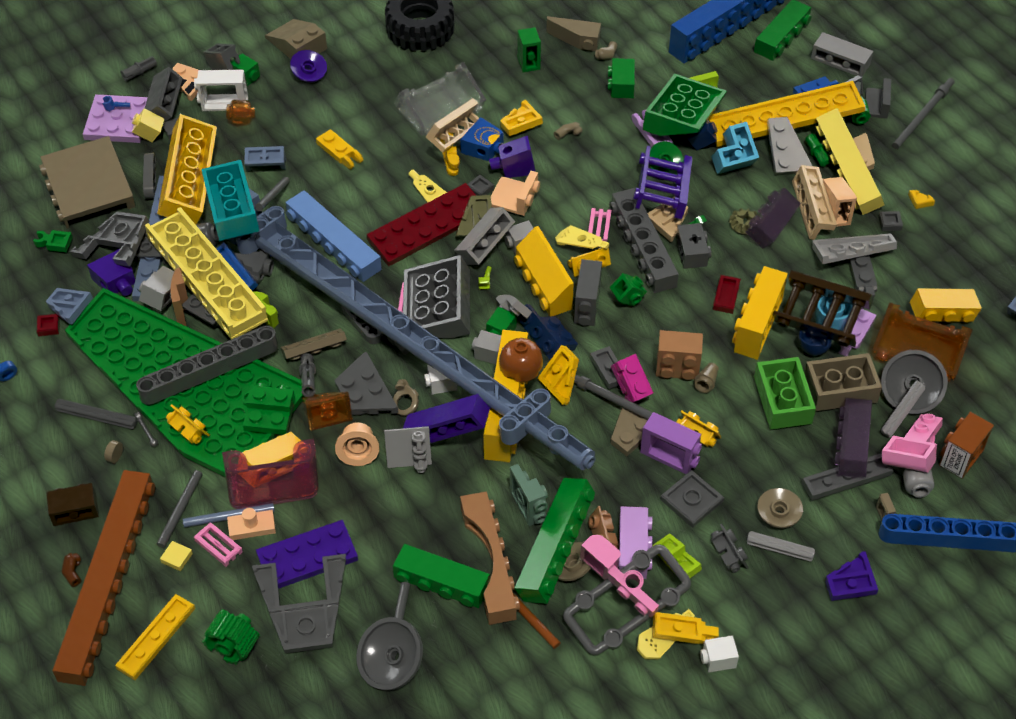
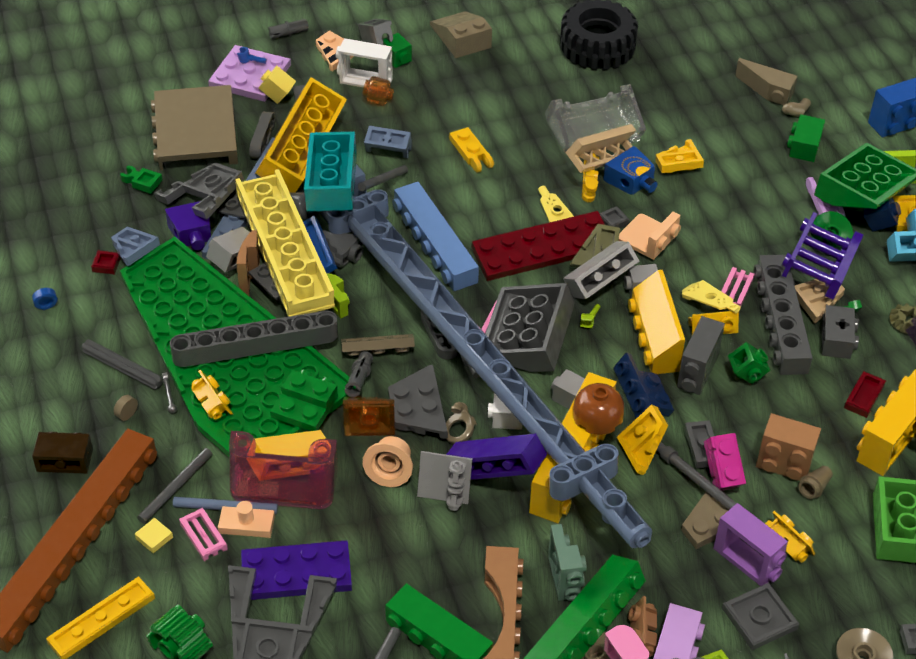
camera: 15 degrees right, 5 degrees down
reddish brown arm [61,553,81,587] -> none
dark grey brick [145,67,183,122] -> none
dark purple dish [290,50,327,82] -> none
green brick [486,307,517,335] -> none
dark purple torso [489,136,536,178] -> none
light grey slope [496,295,532,318] -> none
green brick [517,27,541,72] -> none
dark tan arm [553,122,583,140] -> none

